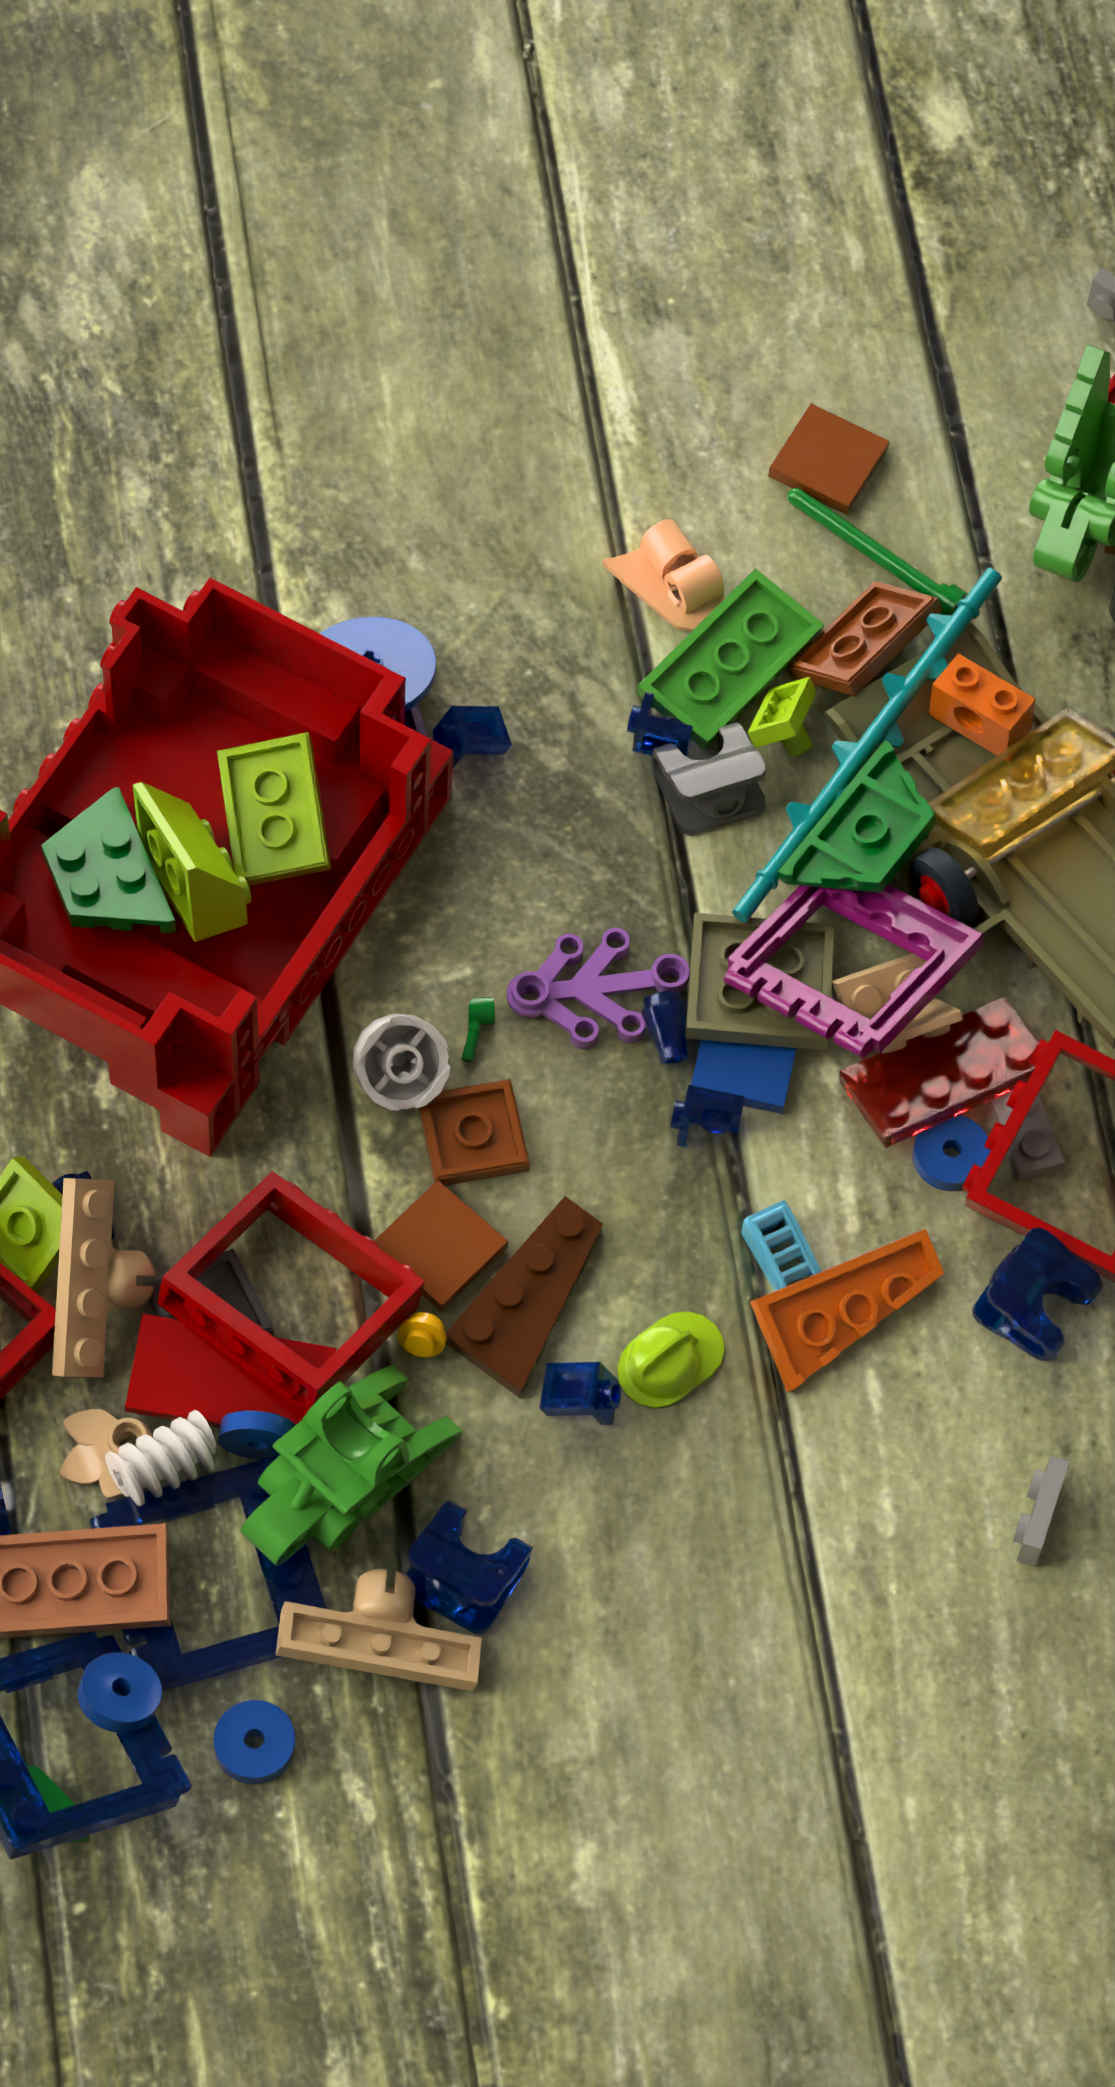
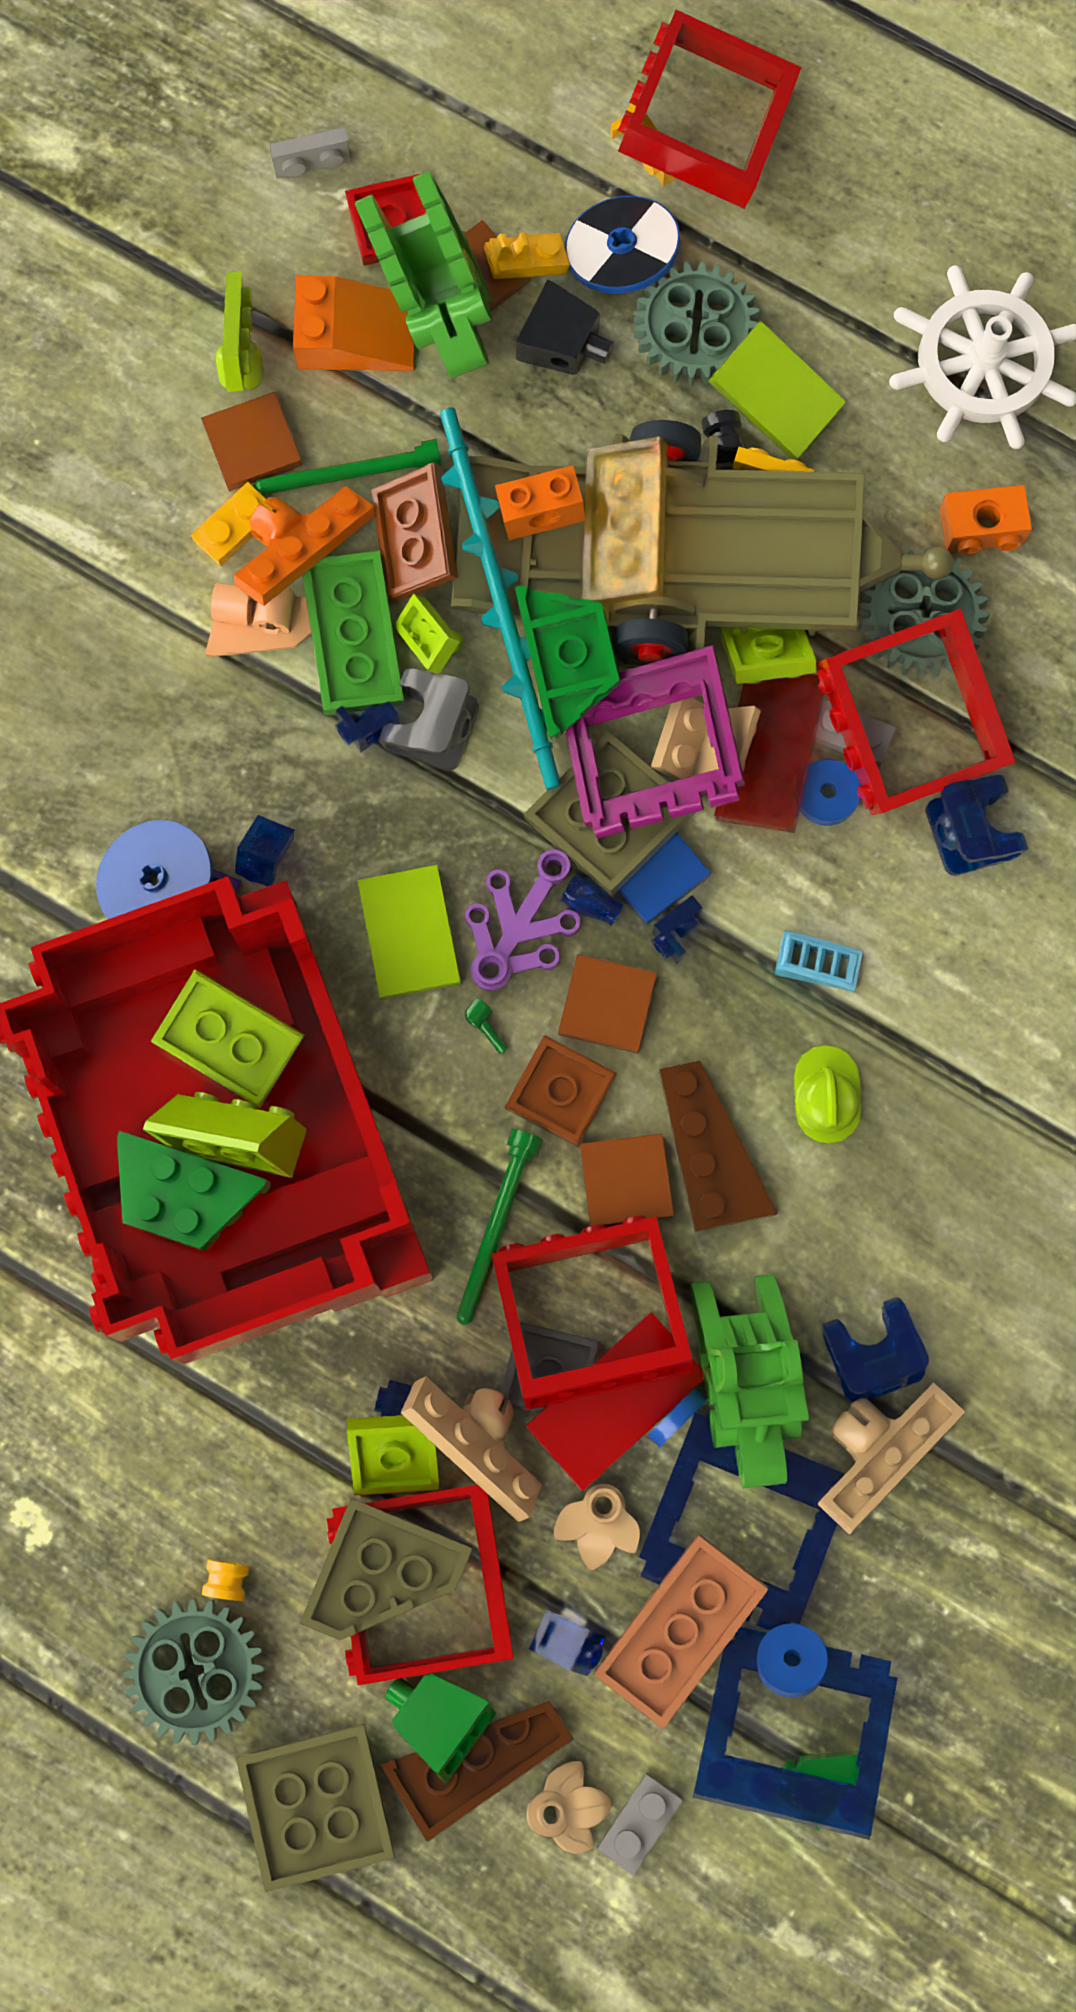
camera: 45 degrees left, 15 degrees up
white piece [105,1410,217,1507] -> none
blue piece [213,1700,295,1784] -> none
white cylinder [352,1014,450,1111] -> none
yellow plate [397,1312,447,1358] -> none
clear blue bracket [539,1362,621,1425] -> none
orange wing [750,1229,944,1392] -> none
none -> yellow plate [191,482,276,567]
none -> lime plate [215,272,264,392]
none -> orange plate [234,486,375,606]
none -> orange slope [293,275,415,371]
none -> lime tile [357,865,461,1000]
none -> green piece [456,1129,543,1325]
none -> dark orange tile [558,954,657,1054]
none -> lime plate [720,627,816,684]

